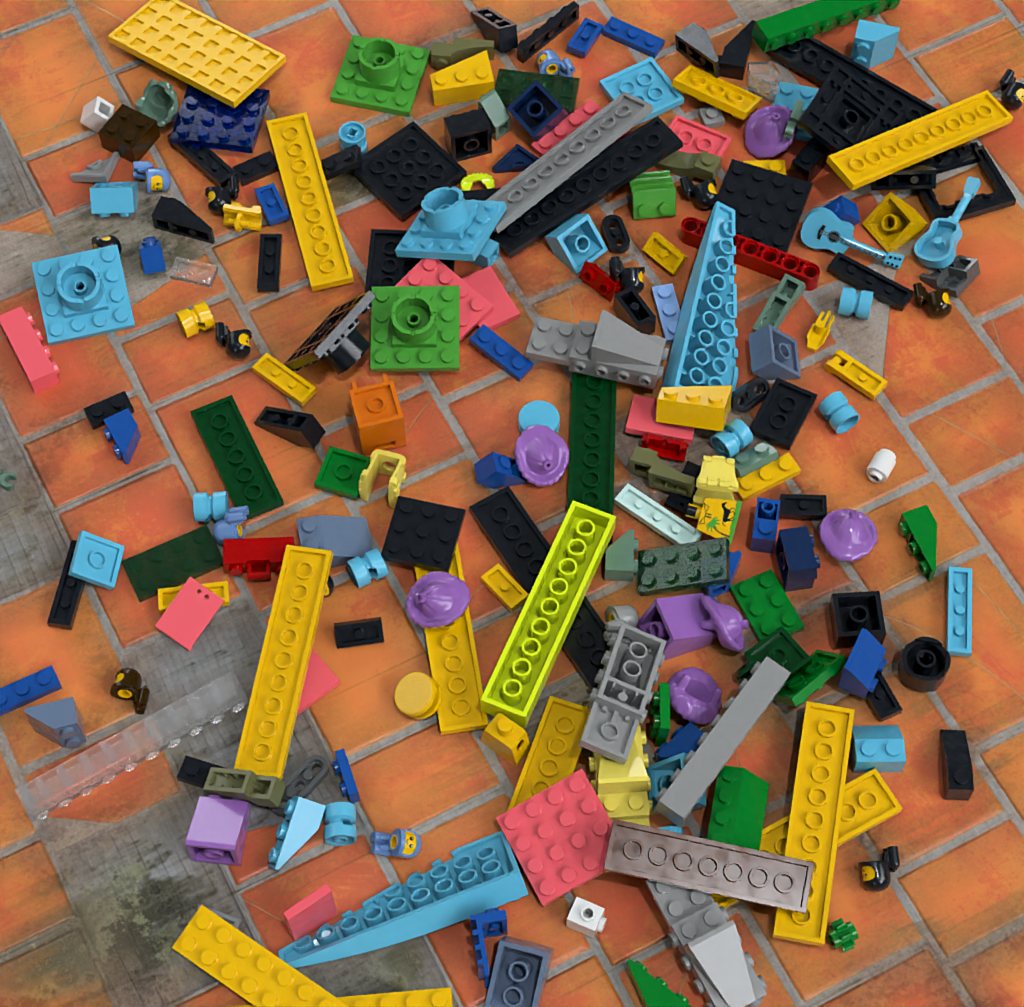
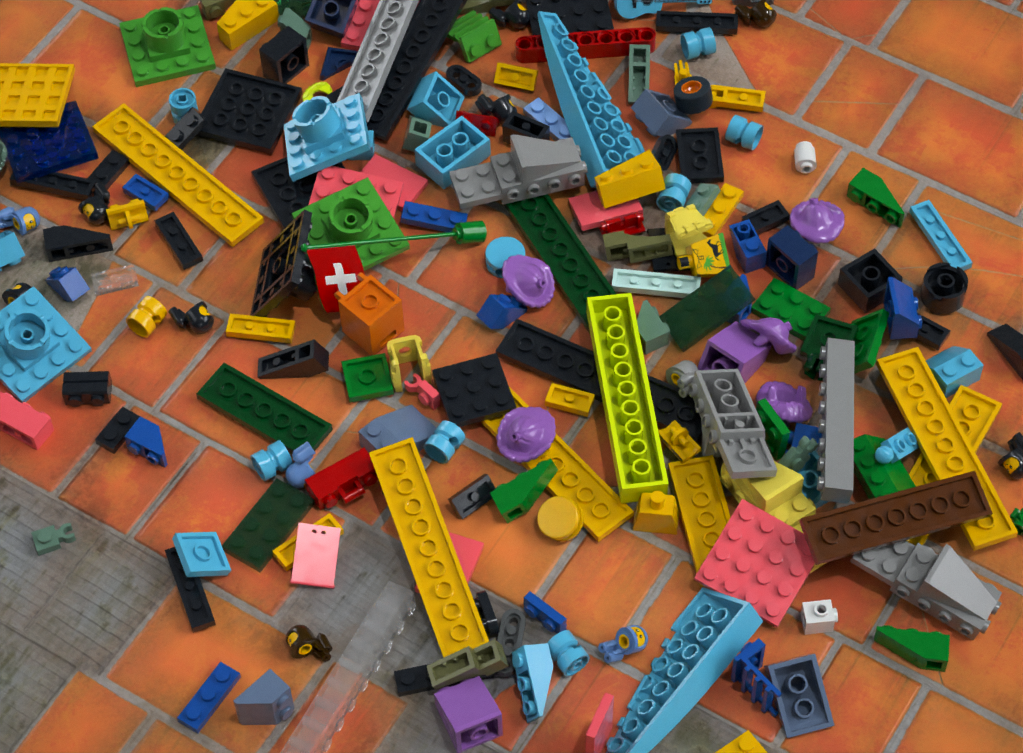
camera: 30 degrees left, 5 degrees down
none -> black brick [62,371,112,407]
none -> flag [301,221,487,313]
none -> sand green slope [402,115,432,152]
none -> coral plate [404,373,441,410]
none -> medium azure brick [414,116,491,189]
none -> black plate [473,590,499,636]
none -> green slope [490,458,558,523]
none -> yellow hips [658,420,701,463]
none -> black wheel [674,76,713,114]
none -> sand green plate [778,436,819,472]
none -> medium azure plate [875,427,919,464]

